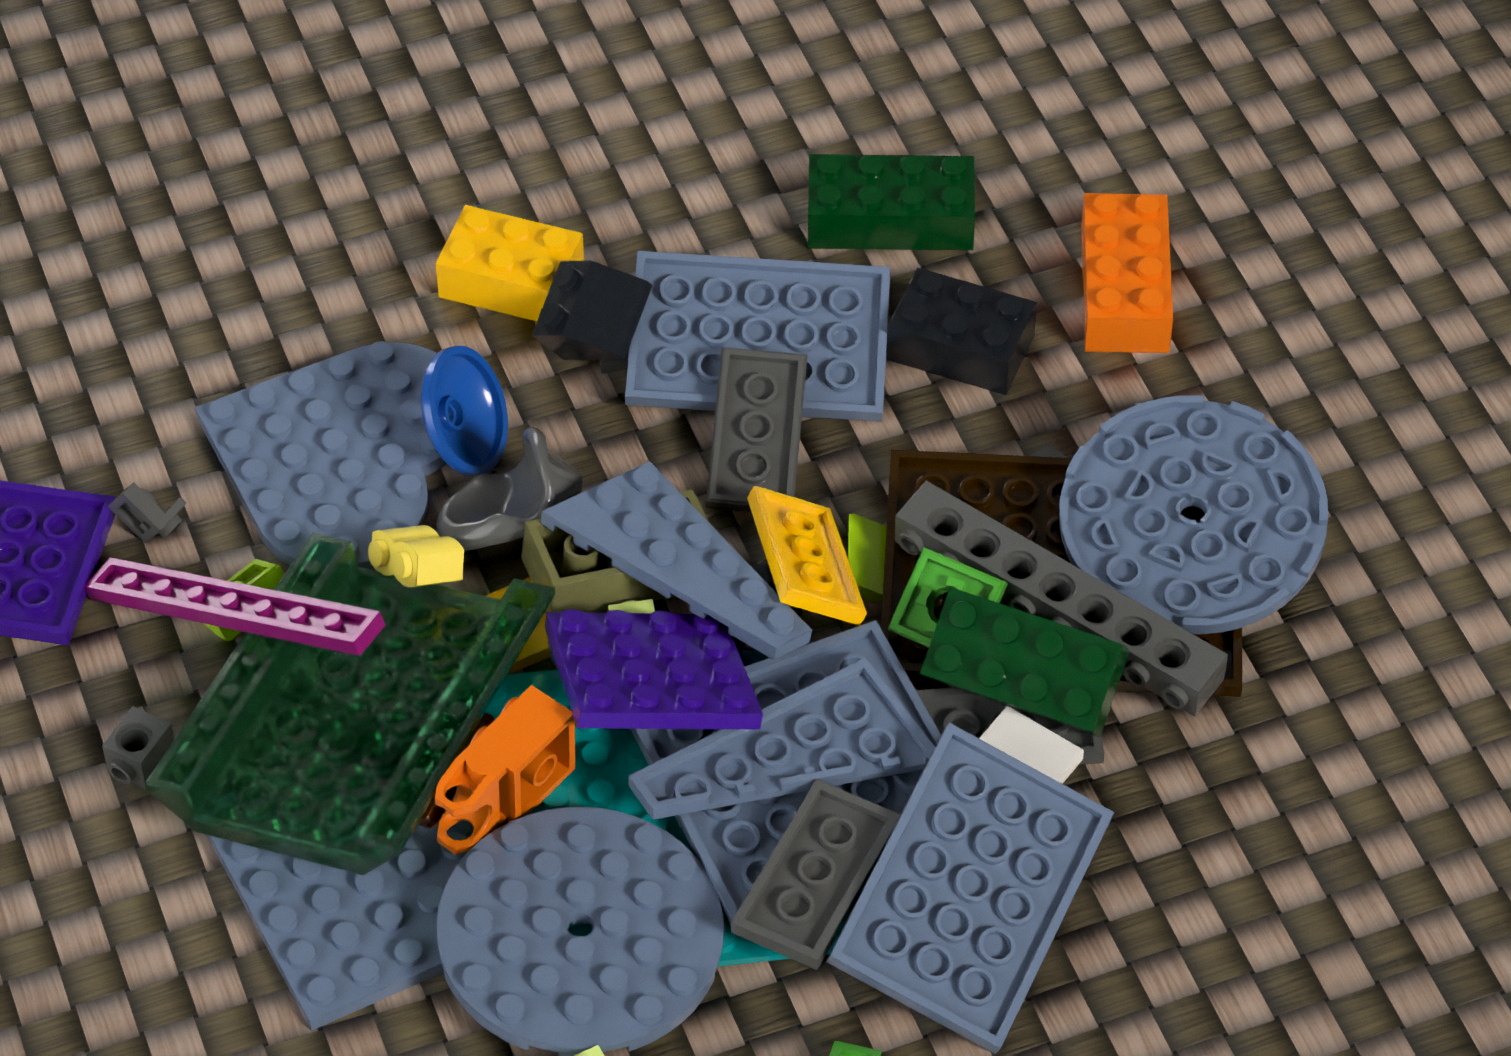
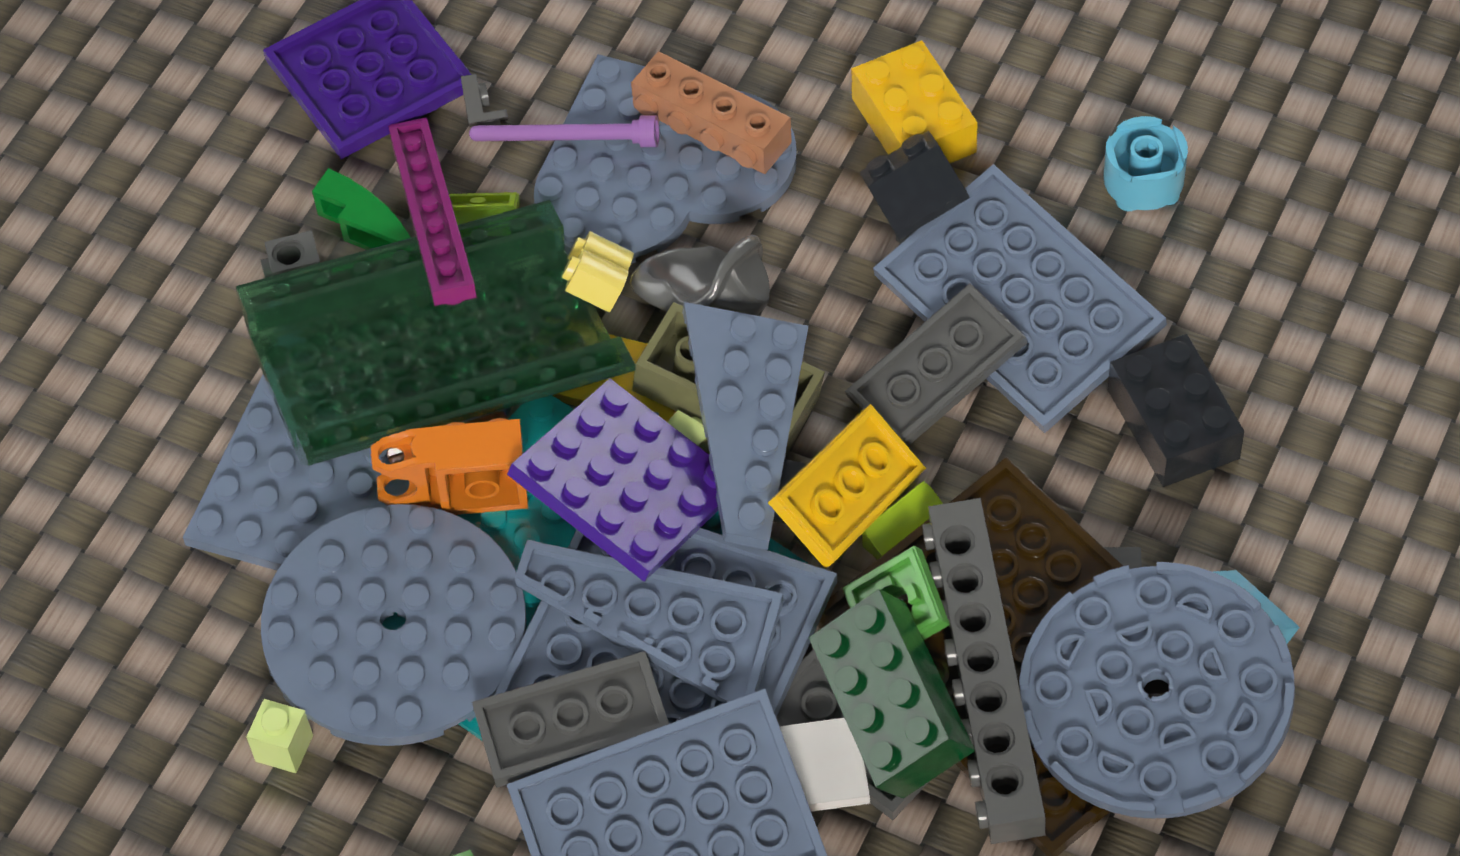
camera: 50 degrees right, 5 degrees up
blue dish [421,346,508,476] -> none
dark green brick [808,154,975,251] -> none
orange brick [1081,193,1173,353] -> none
none -> green slope [312,168,417,269]
none -> medium lavender piece [469,115,660,147]
none -> nougat brick [631,51,792,174]
none -> medium azure brick [1103,116,1188,211]

